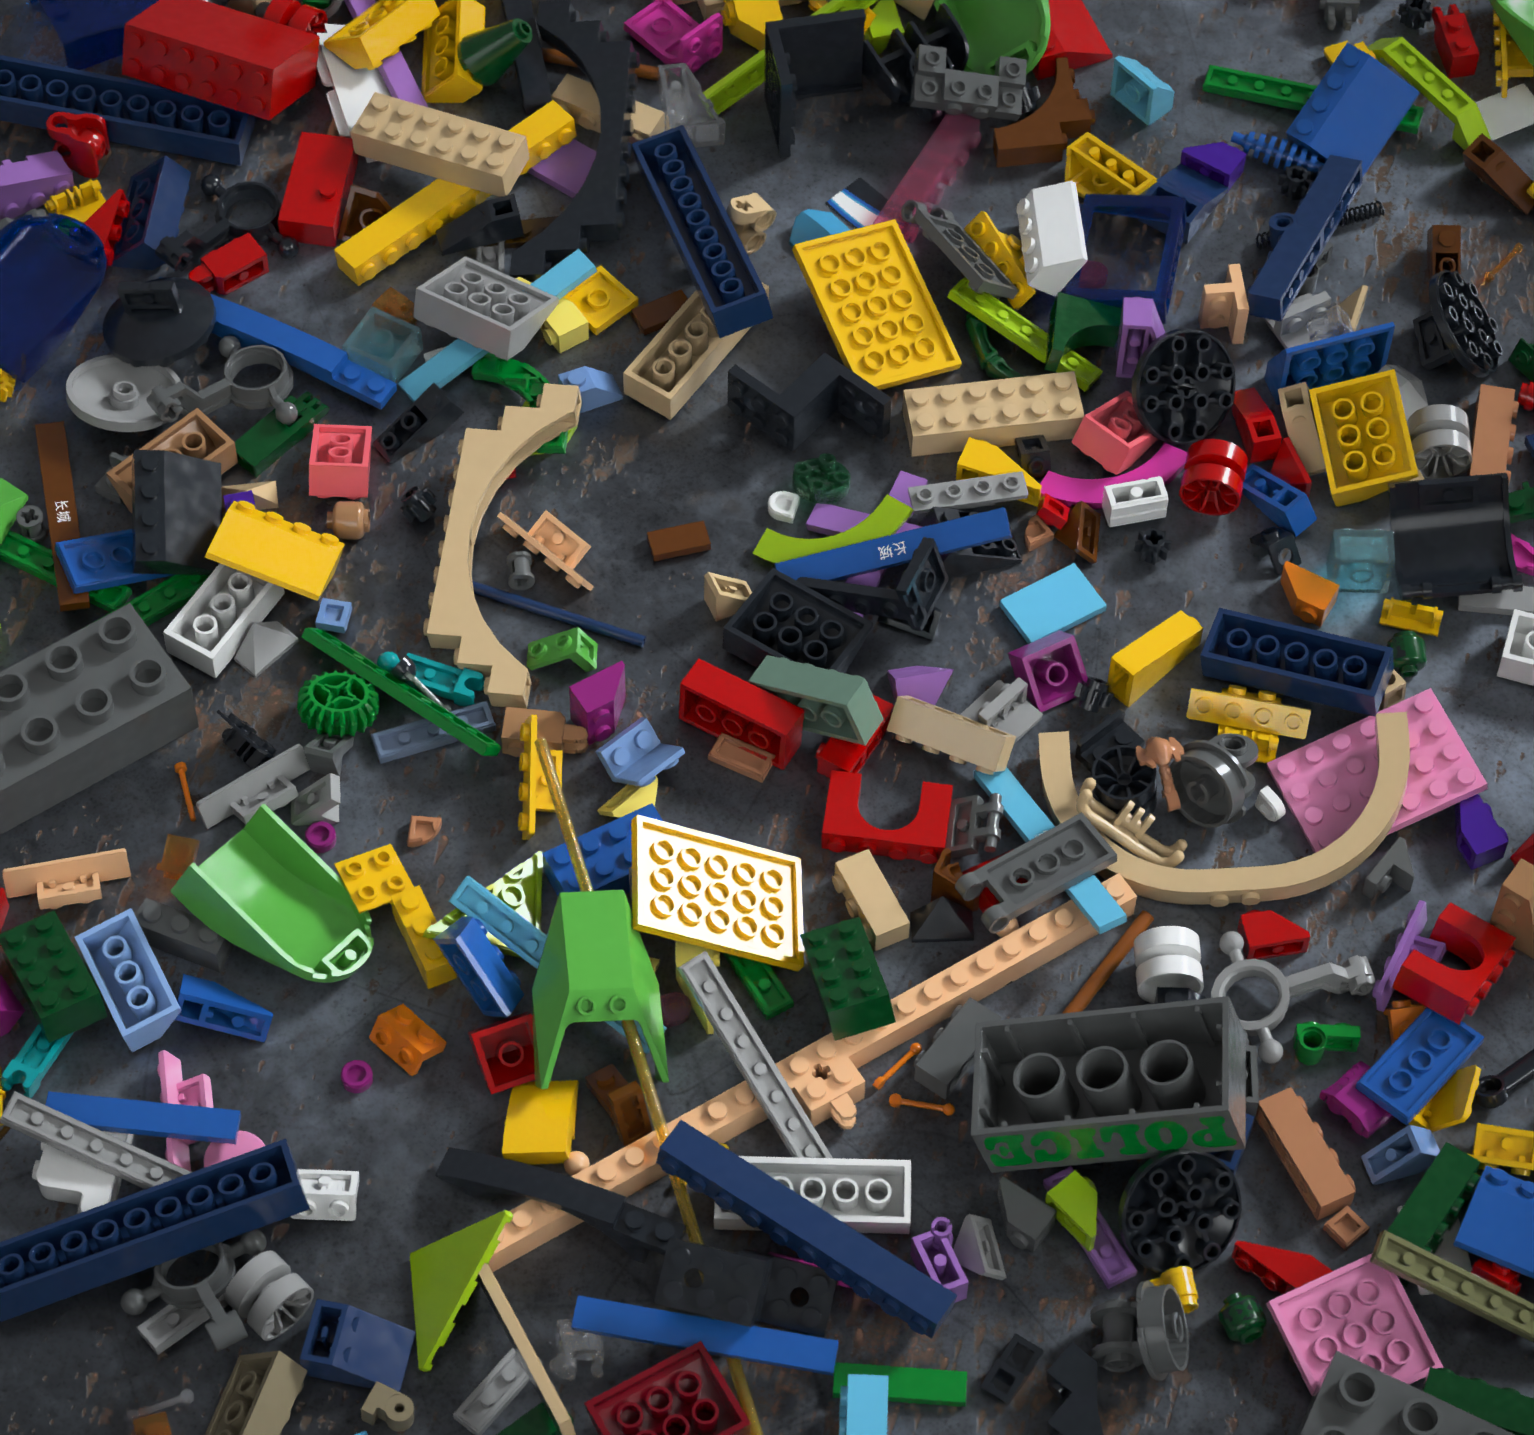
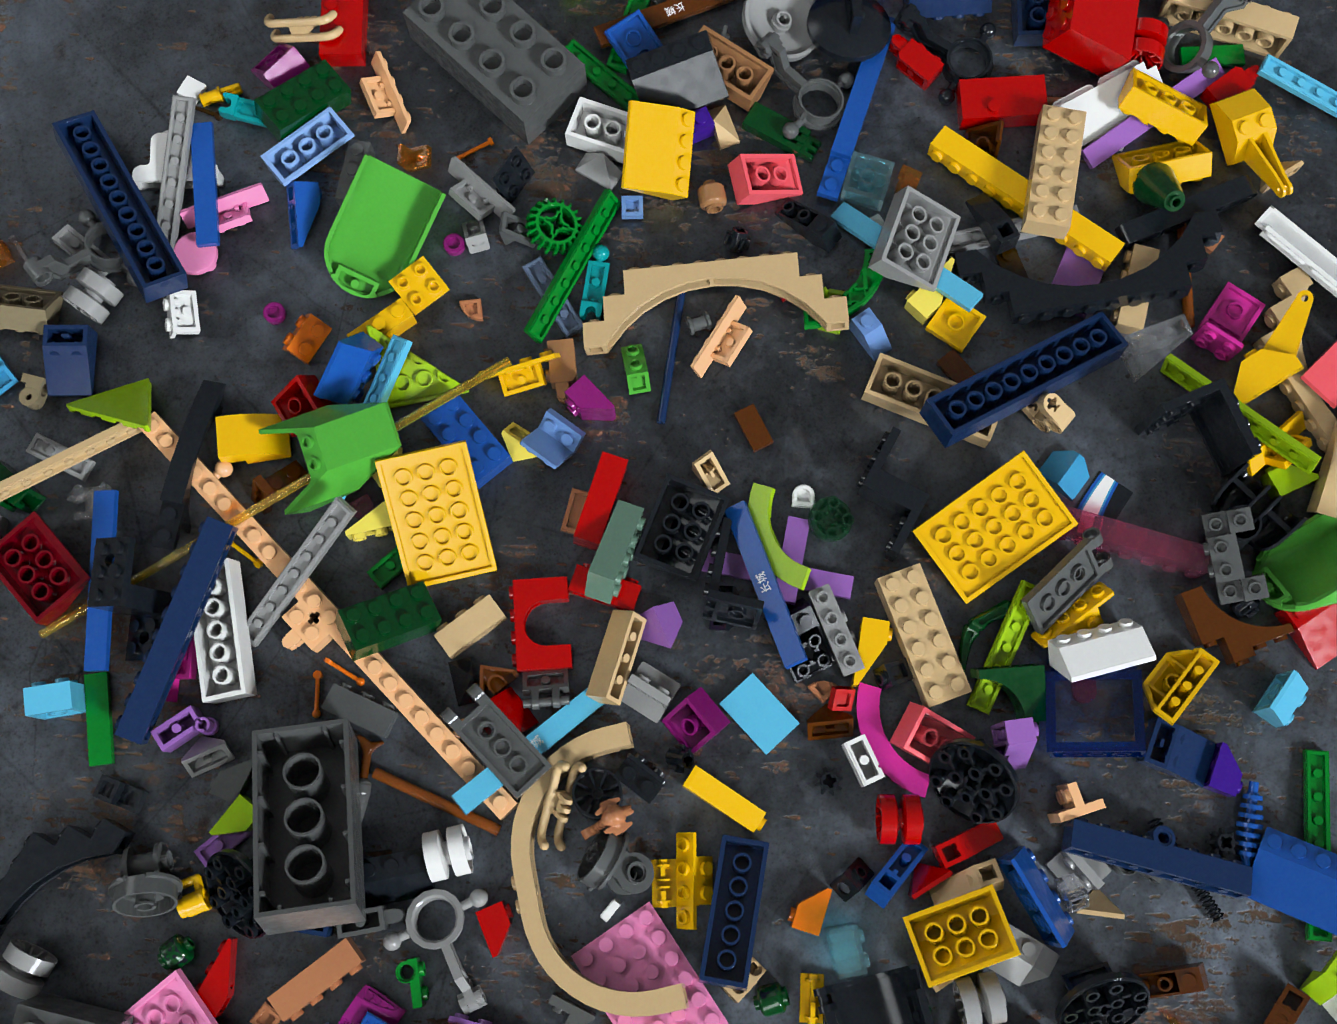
camera: 80 degrees right, 20 degrees up
hinge [390,655,452,711] -> none

